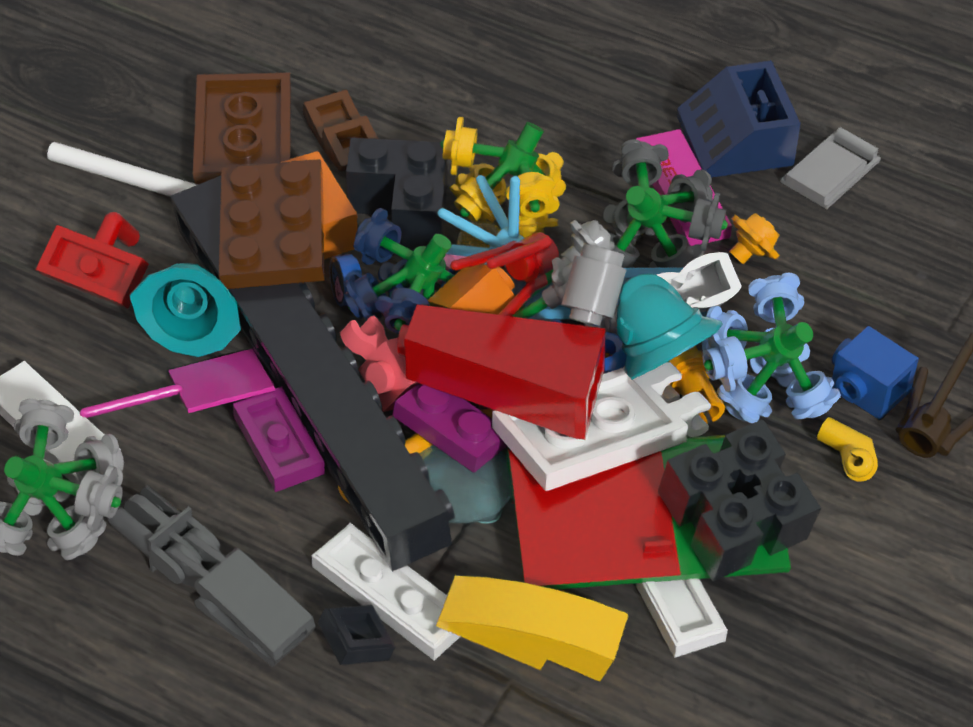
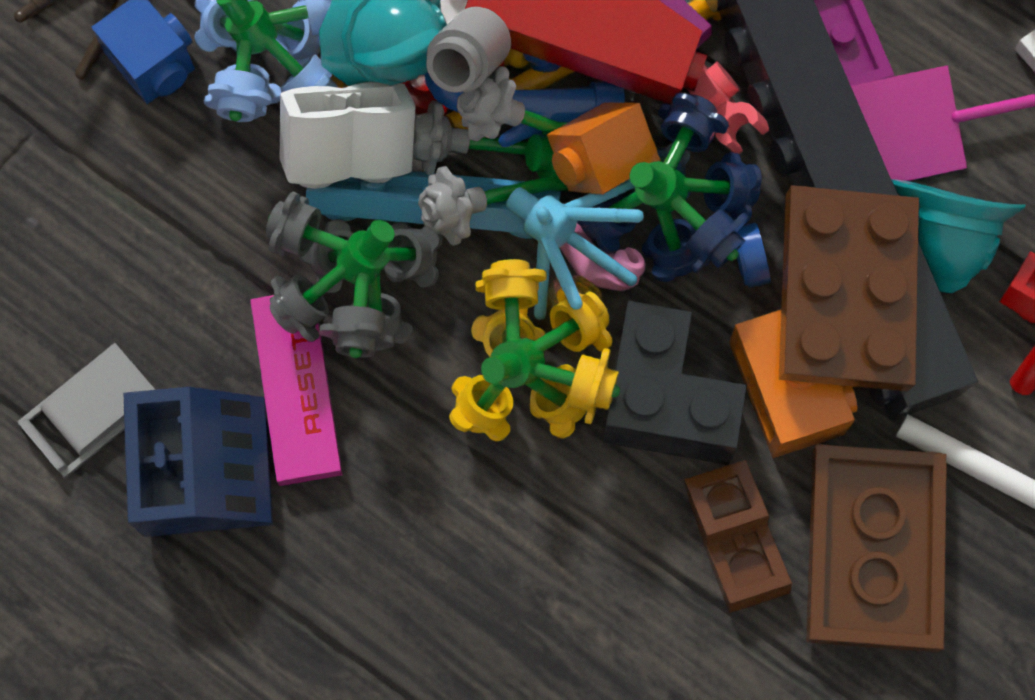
camera: 170 degrees left, 25 degrees up
red plant [450,232,559,316] -> none
light orange plant [729,213,780,265] -> none

